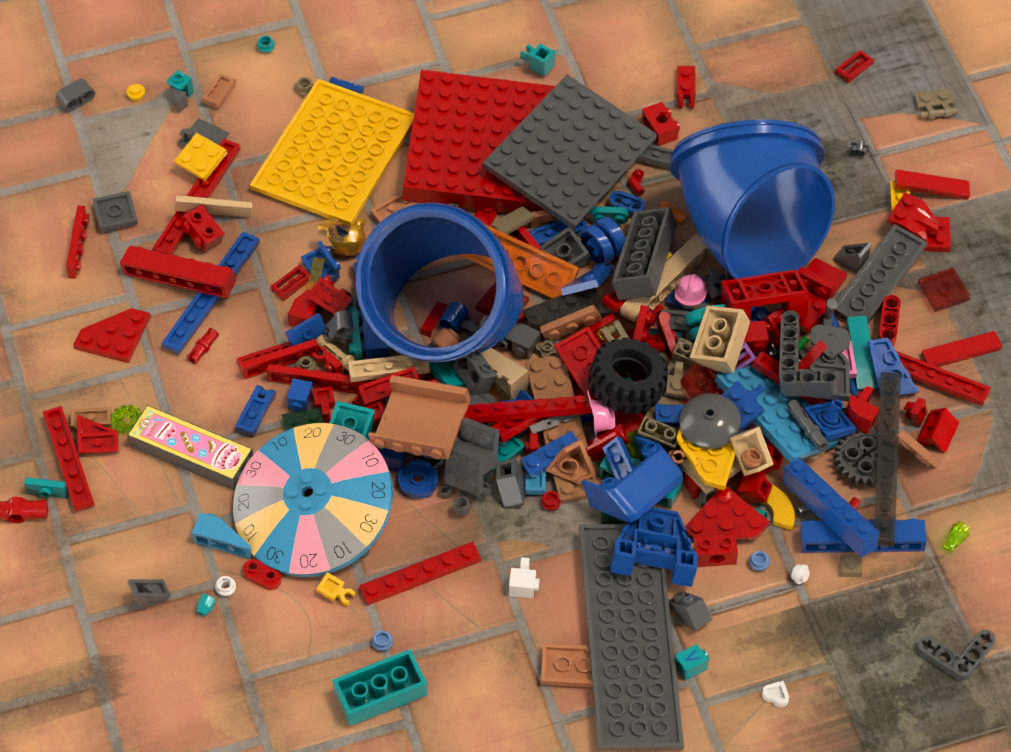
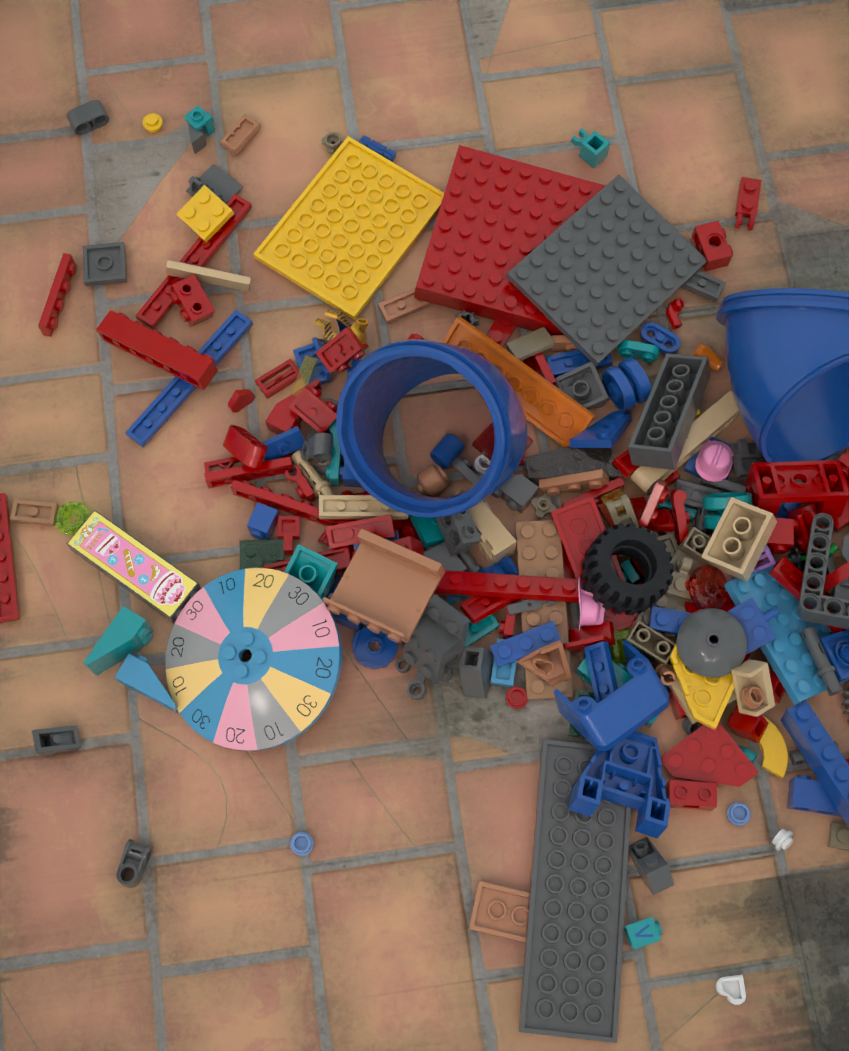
camera: 10 degrees right, 15 degrees up
red plate [73,308,150,363] -> none
red wing [77,415,119,455] -> none
red pin [186,328,219,364] -> none
teal hose [196,593,217,616] -> none
white plate [215,576,236,596] -> none
blue plate [235,385,276,436] -> none
red plate [243,559,282,590] -> none
teal plate [257,35,275,53] -> none
dark tan plate [296,356,316,370] -> none
yellow plate [316,572,355,606] -> none
teal brick [332,649,428,726] -> none
red plate [359,541,481,606] -> none
red piece [420,301,448,338] -> none
white brick [509,557,540,599] -> none
none -> teal slope [83,606,154,676]
none -> dark grey piece [116,839,153,888]
none -> red beam [223,425,268,469]
none -> red tile [228,389,255,413]
none -> red bracket [315,327,369,374]

